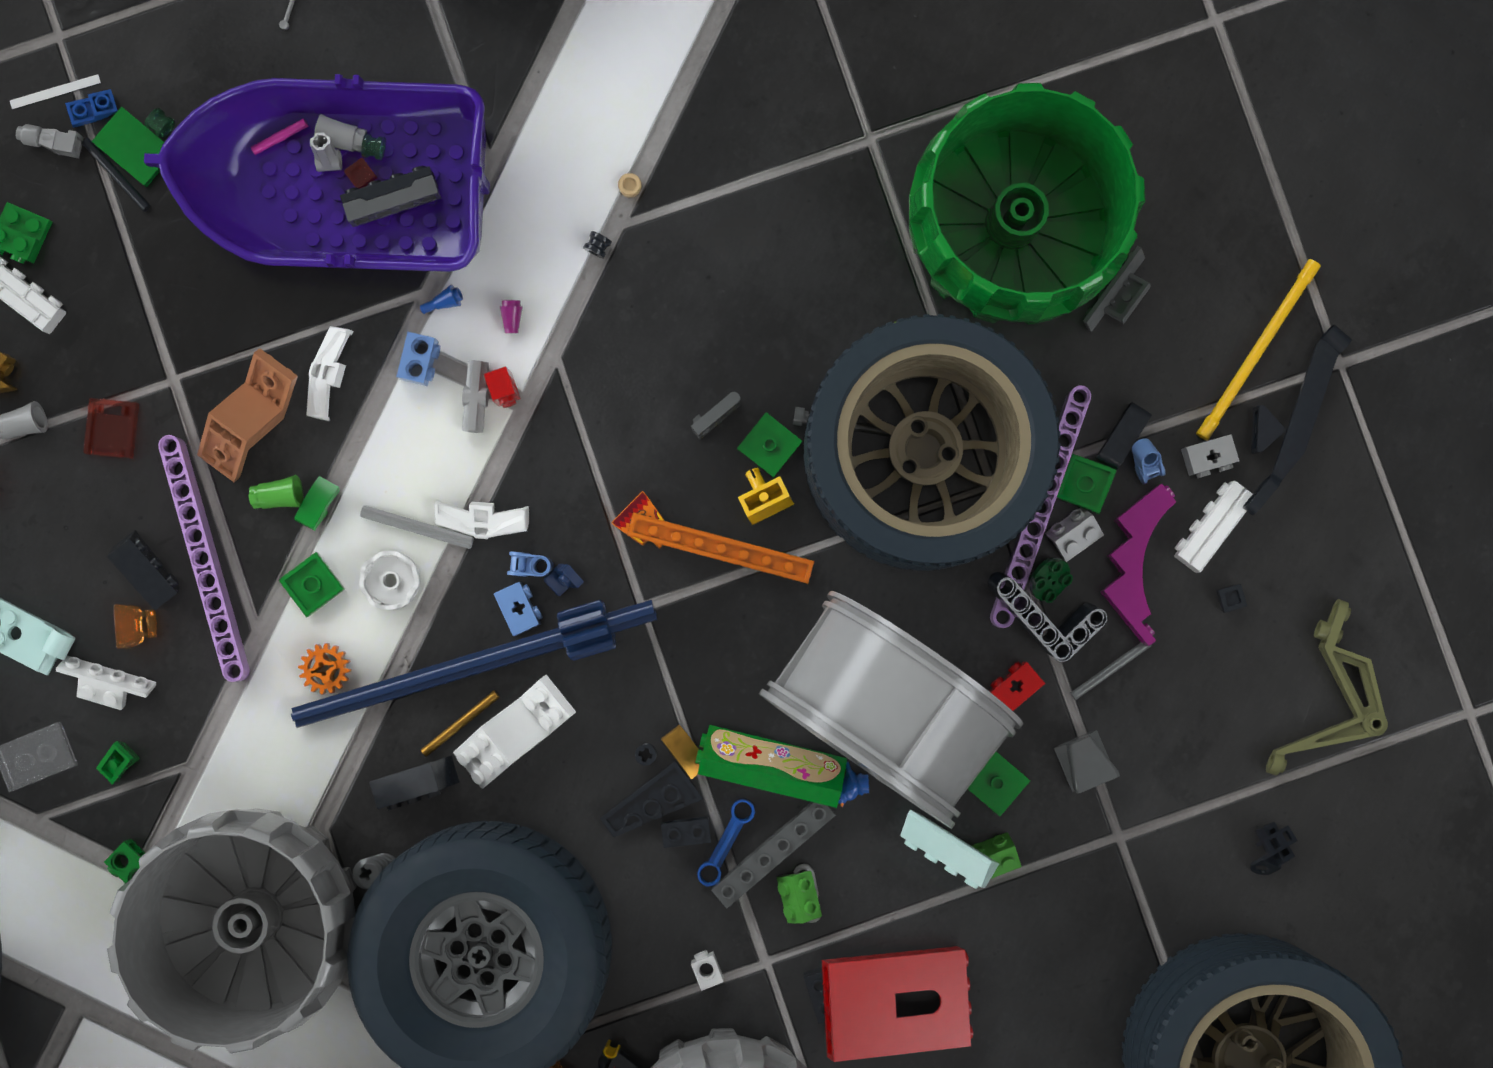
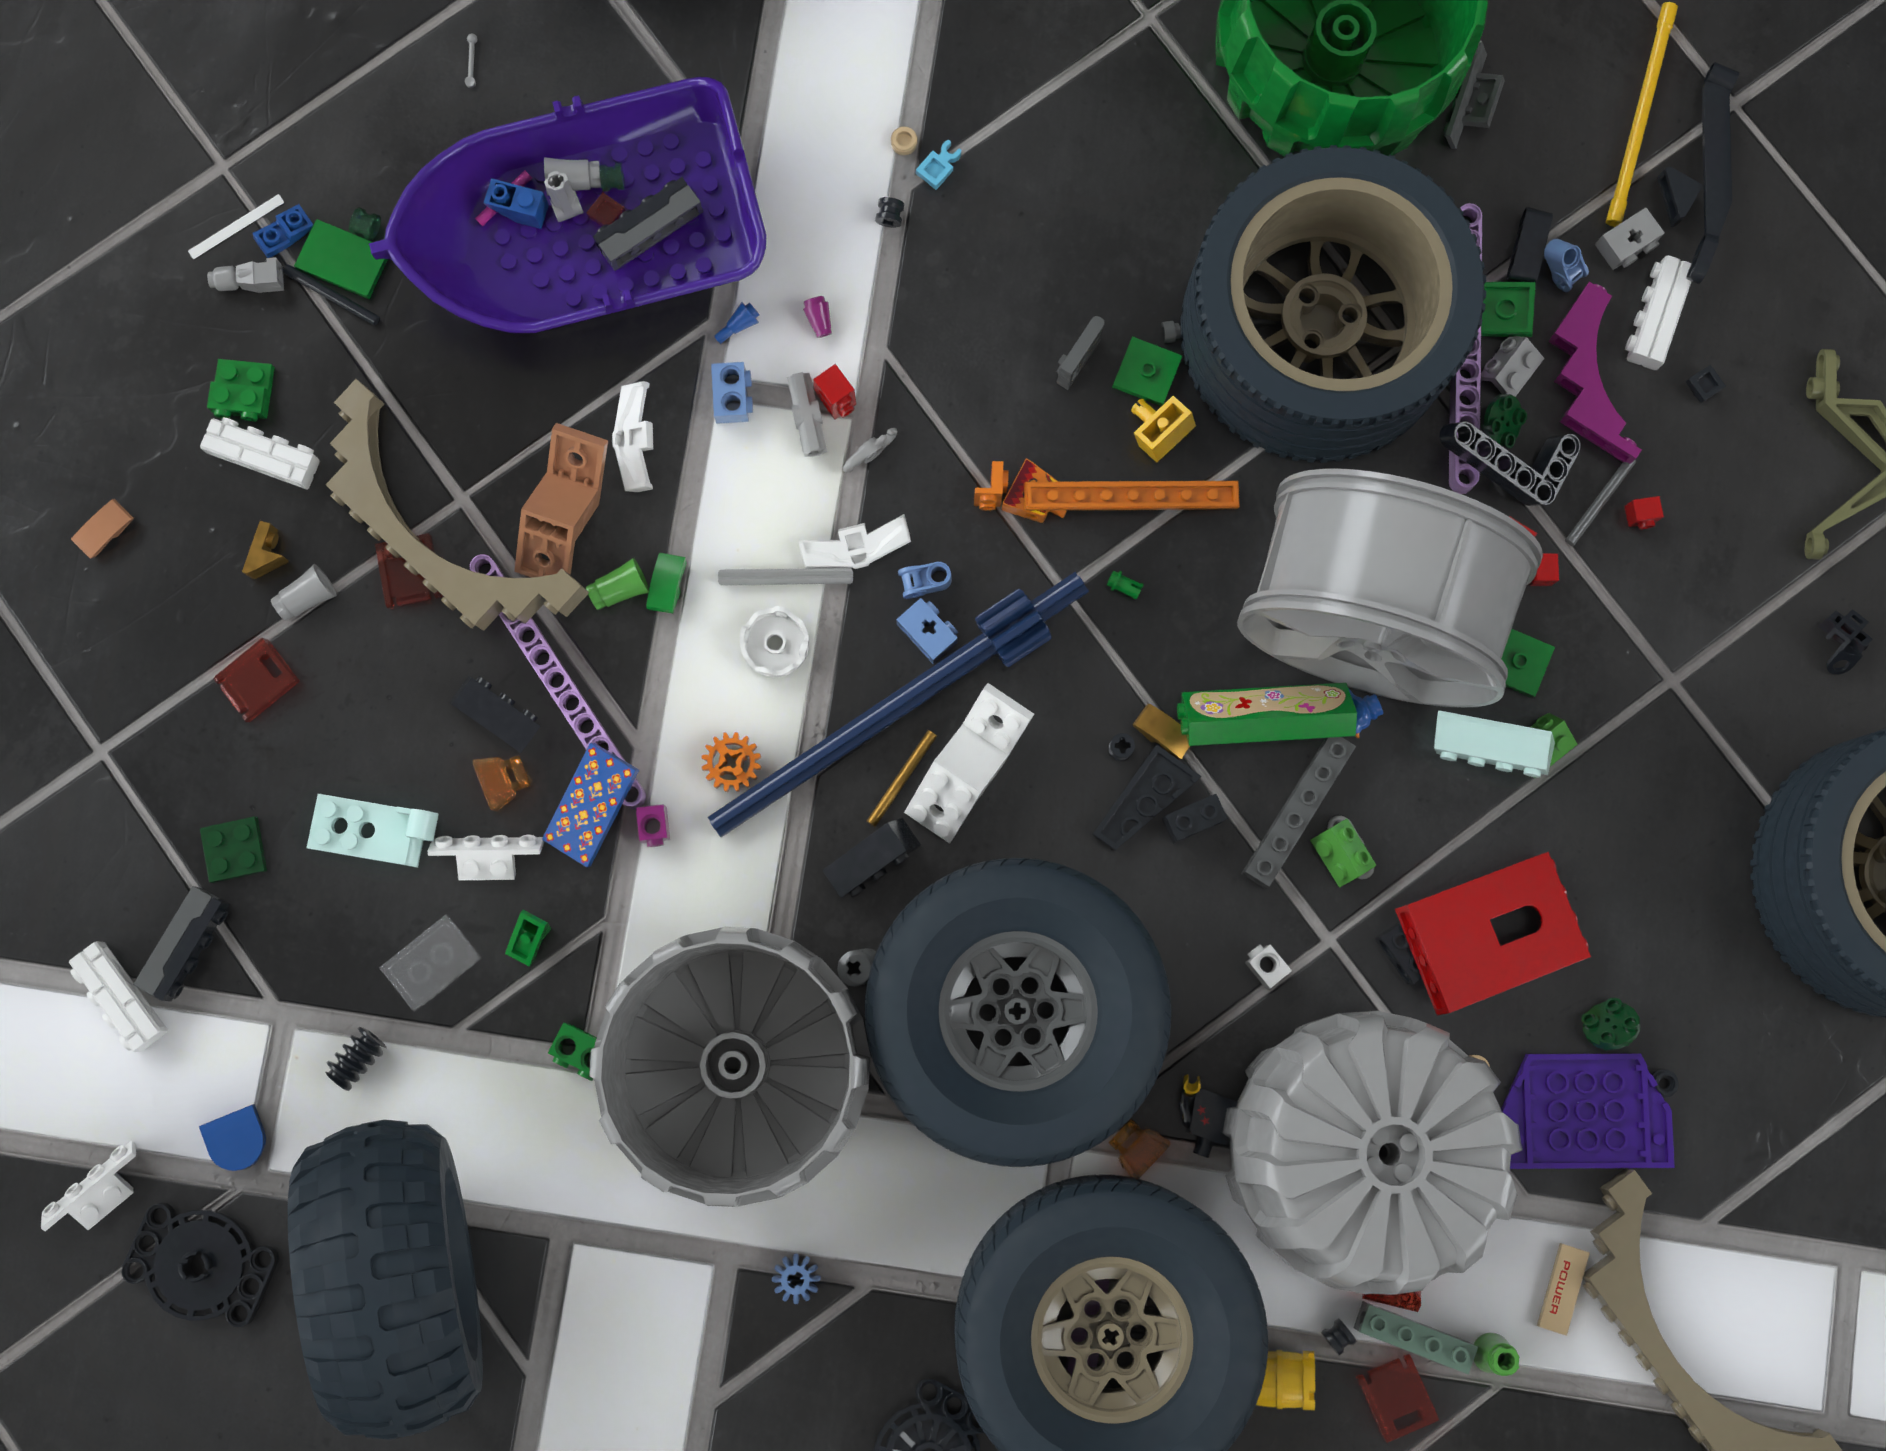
camera: 20 degrees left, 5 degrees down
green plate [279,552,345,617] -> none
dark blue bracket [544,564,584,596] -> none
blue piece [697,798,755,886] -> none
dark grey piece [1054,730,1120,793] -> none
none -> dark tan arch [326,379,589,631]
none -> blue slope [484,178,549,229]
none -> blue tile [542,743,639,867]
none -> magenta brick [636,804,670,847]
none -> light grey piece [843,428,898,473]
none -> medium azure plate [916,140,961,190]
none -> orange bracket [974,461,1008,510]
none -> green pin [1107,571,1143,600]
none -> red plate [1530,553,1559,586]
none -> red plate [1624,496,1664,530]

